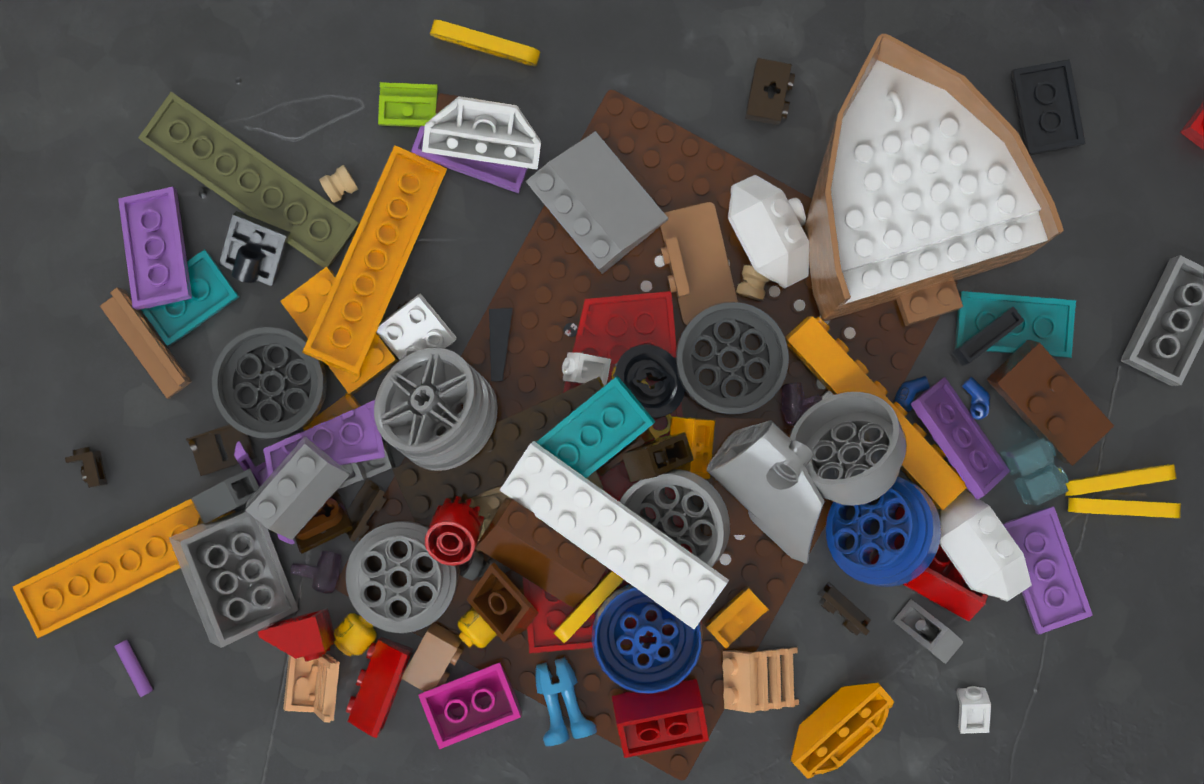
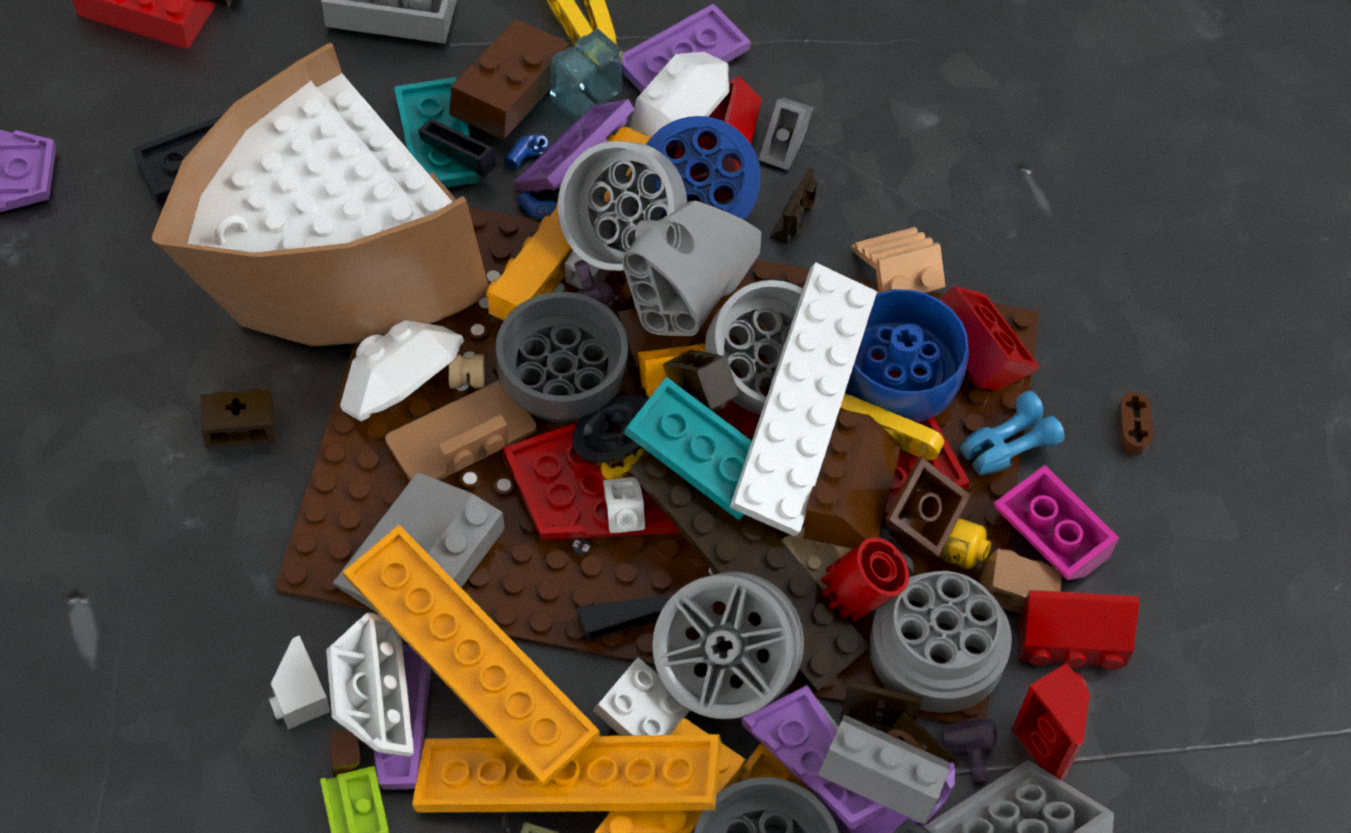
camera: 110 degrees left, 30 degrees down
light nougat plate [283,654,340,723] -> none
yellow head [334,613,377,657] -> none
yellow beam [430,20,541,66] -> none
light orange wedge [791,683,894,779] -> none
white bracket [957,686,991,734] -> none
none -> white slope [269,635,330,729]
none -> light orange plate [343,525,600,786]

